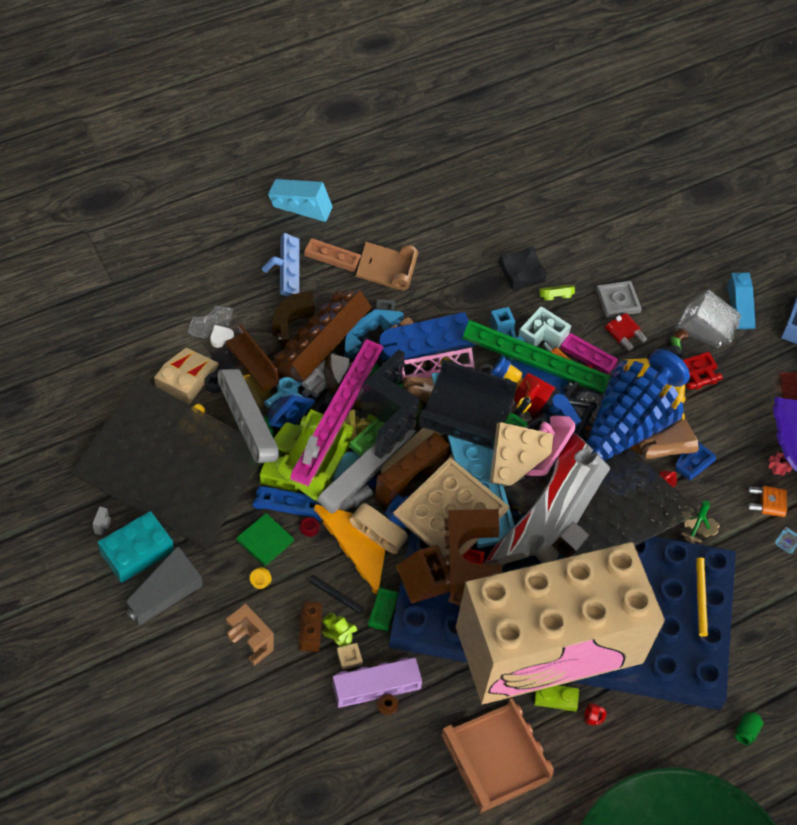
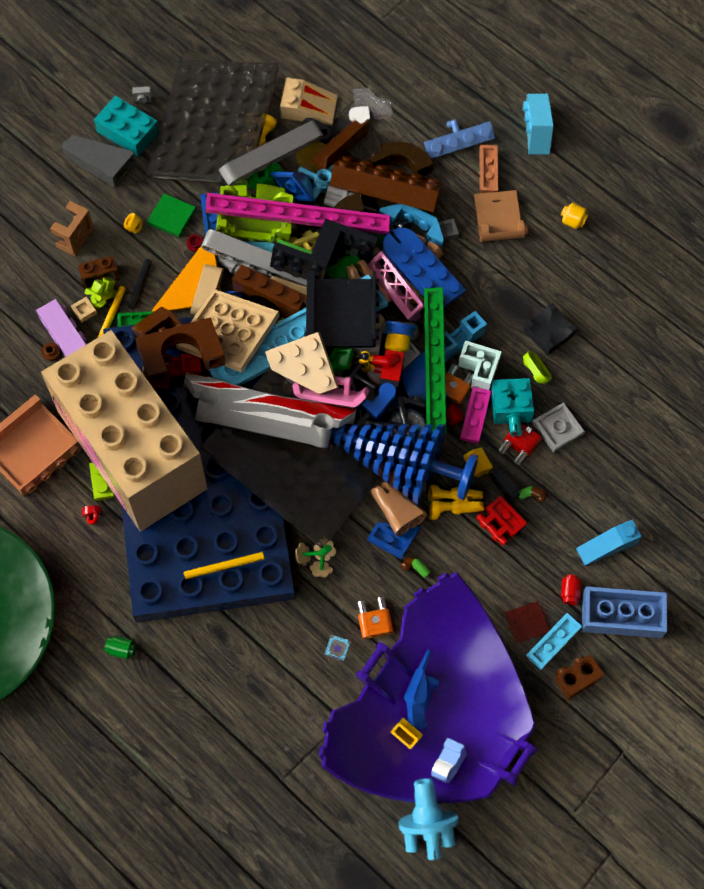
camera: 75 degrees right, 10 degrees up
light grey plate [303,435,320,465] -> none
dark brown brick [552,521,589,558] -> none
red tile [657,471,677,490] -> none
clear slope [675,289,741,348] -> none
none -> yellow bar [98,286,126,337]
none -> arm [401,557,431,578]
none -> teal brick [490,378,534,437]
none -> yellow head [561,203,588,229]
none -> red brick [561,575,582,605]

